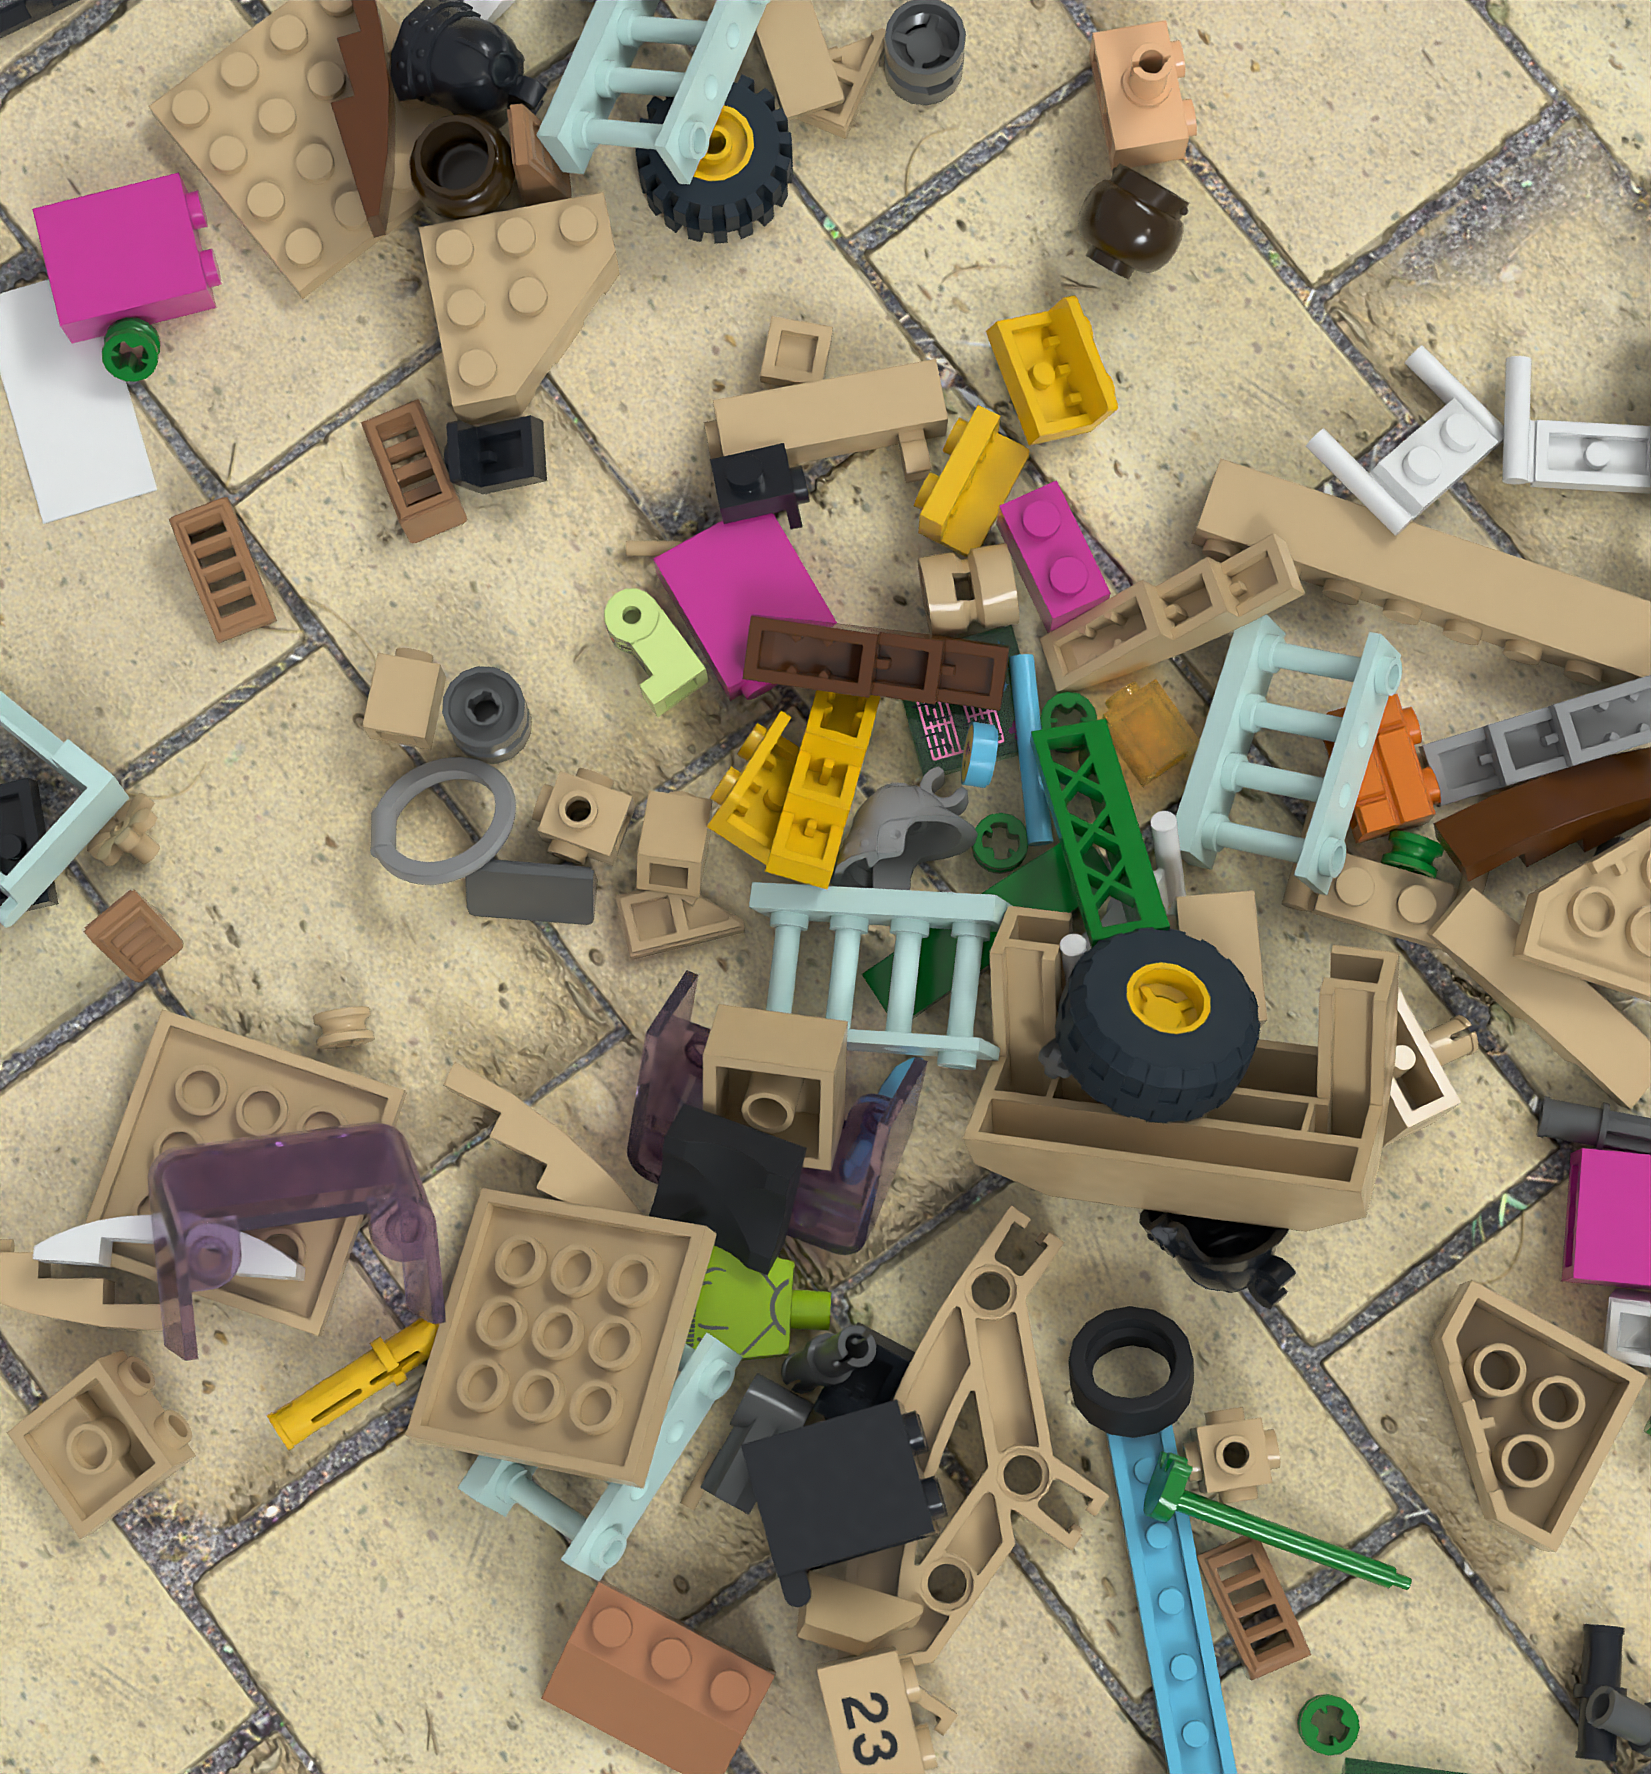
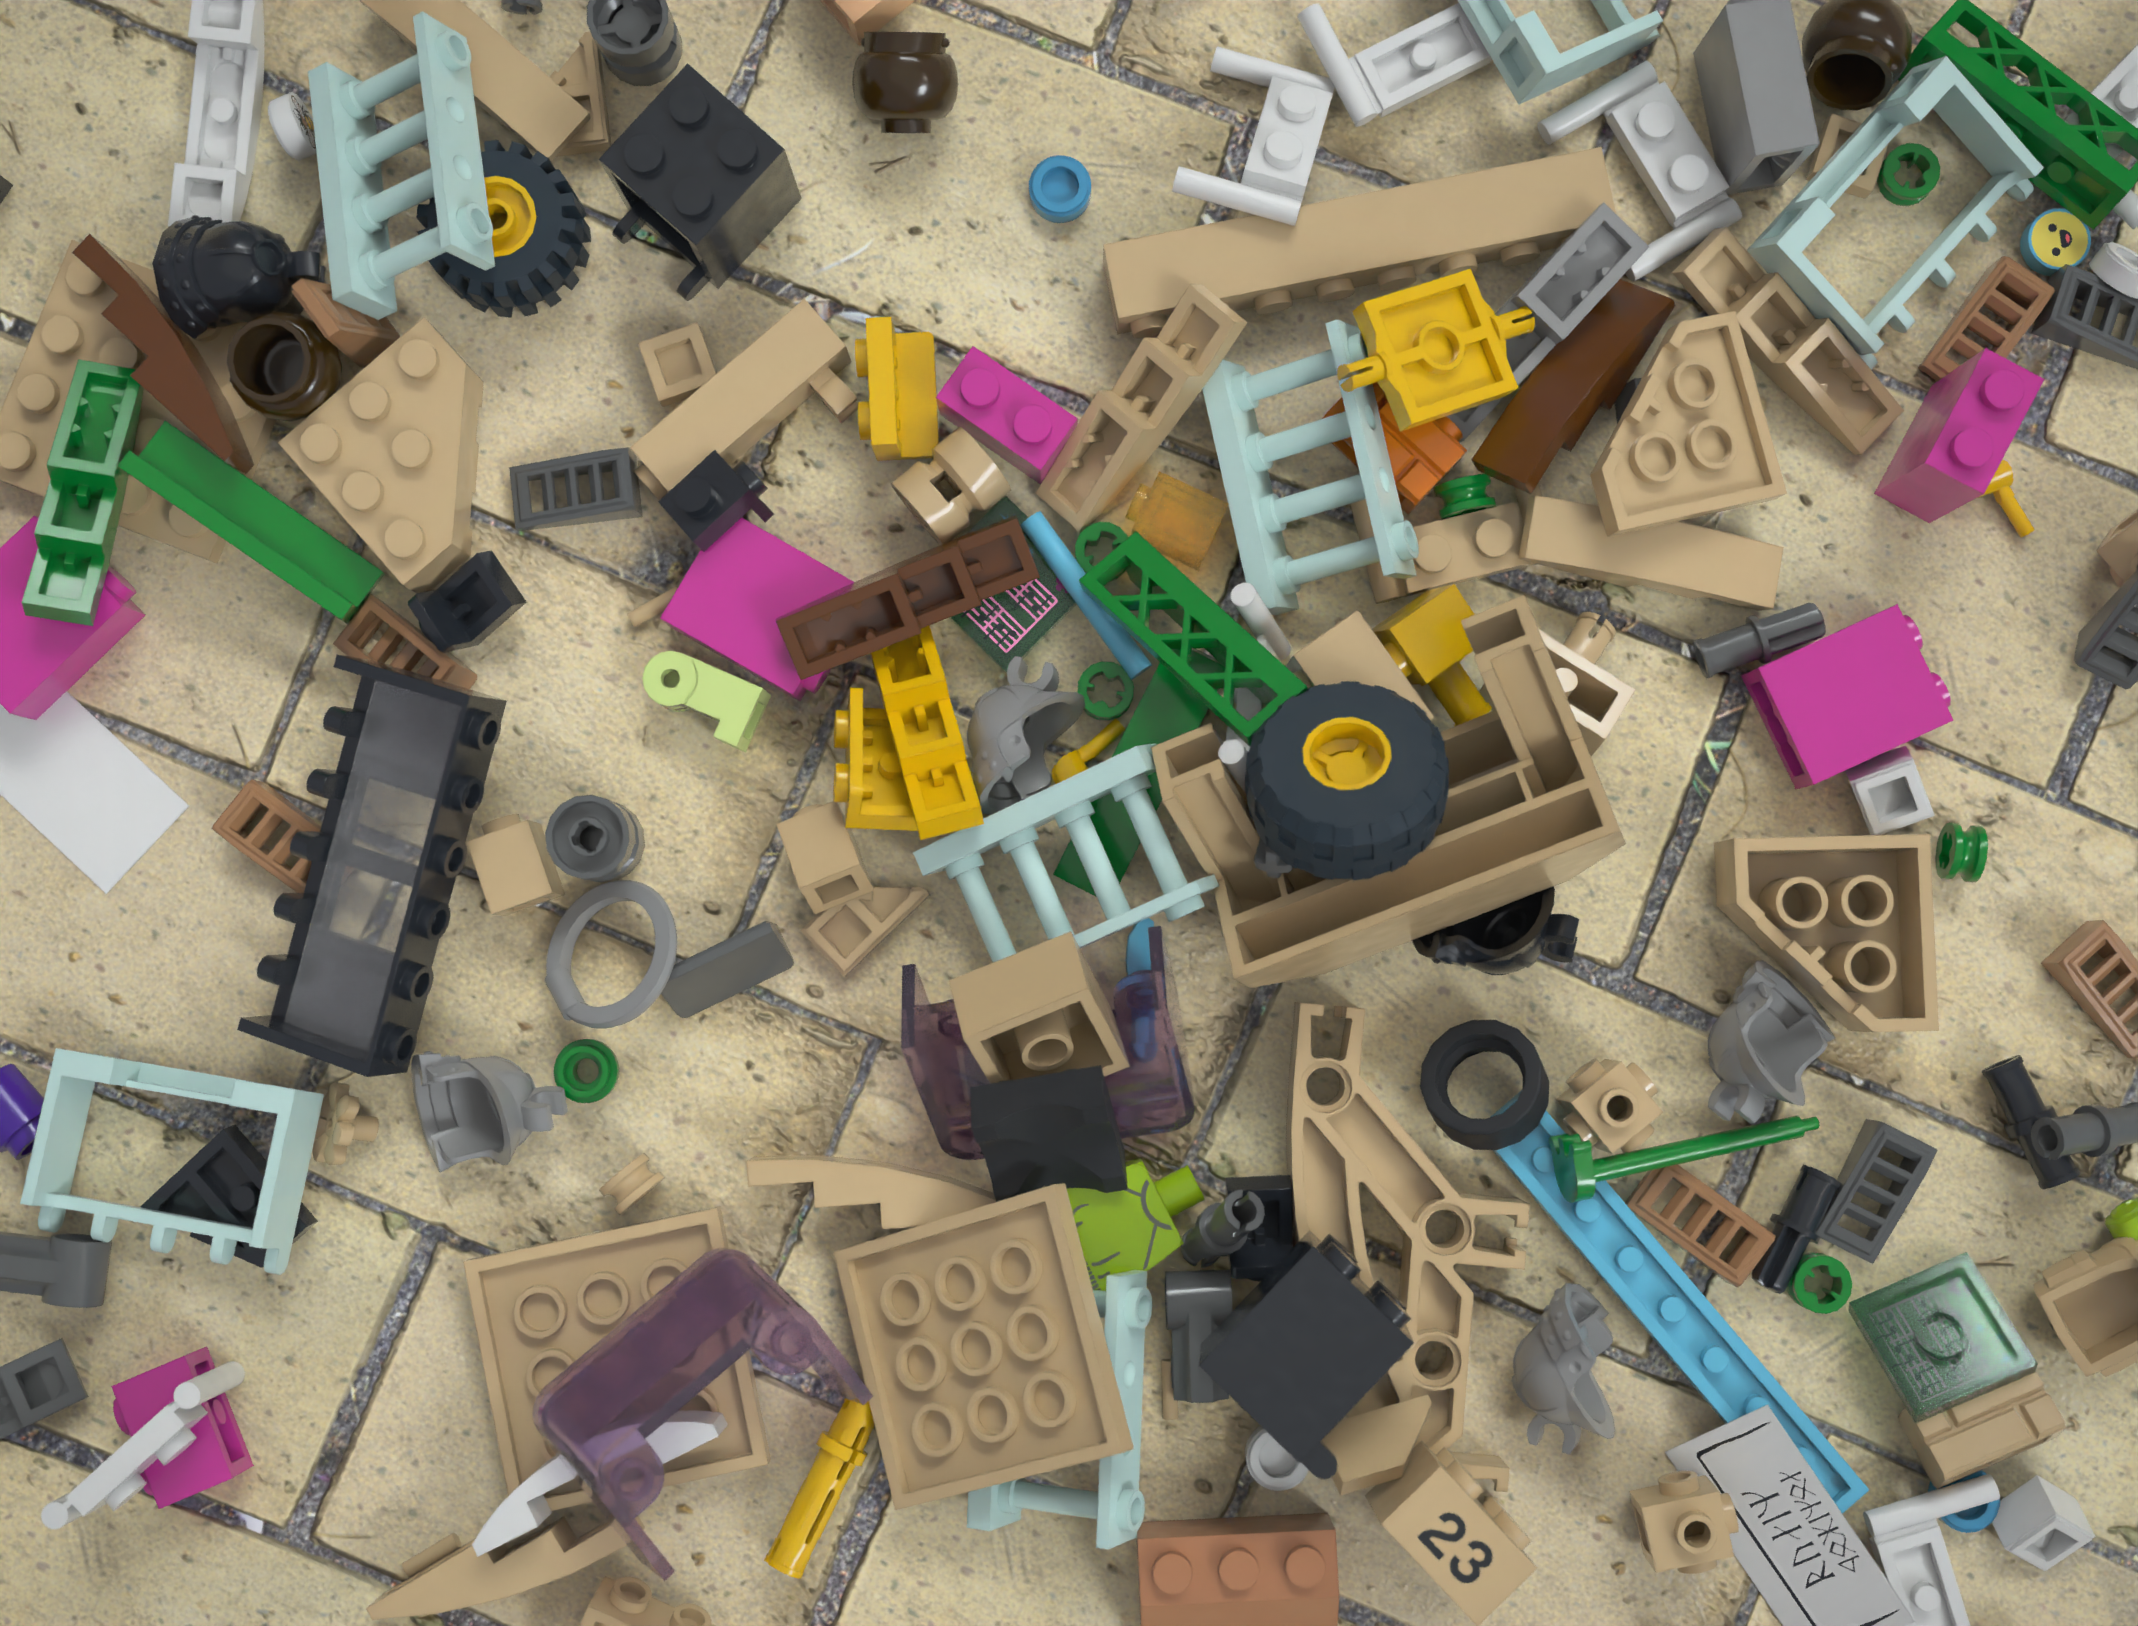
camera: 30 degrees left, 5 degrees up
medium nougat slope [83,890,184,983] -> none
green bush [102,317,161,382] -> none
tan brick [532,768,636,866] -> none
medium azure tile [961,722,998,788] -> none
yellow bracket [986,295,1118,446] -> none
none -> green slope [21,359,144,626]
none -> green fence [118,421,385,624]
none -> window [237,655,507,1077]
none -> light grey helmet [411,1051,568,1173]
none -> dark grey slope [509,447,643,531]
none -> green plate [554,1039,619,1103]
none -> black container [599,63,802,301]
none -> dark azure tile [1029,155,1091,223]
none -> yellow hand [1051,719,1125,784]
none -> white tile [1245,1426,1309,1491]
none -> yellow plate [1337,269,1535,432]
none -> yellow brick [1372,584,1492,726]
none -> light grey helmet [1512,1283,1615,1454]
none -> light grey helmet [1708,960,1835,1123]
none -> black axle [1752,1164,1841,1294]
none -> dark grey slope [1815,1119,1938,1264]

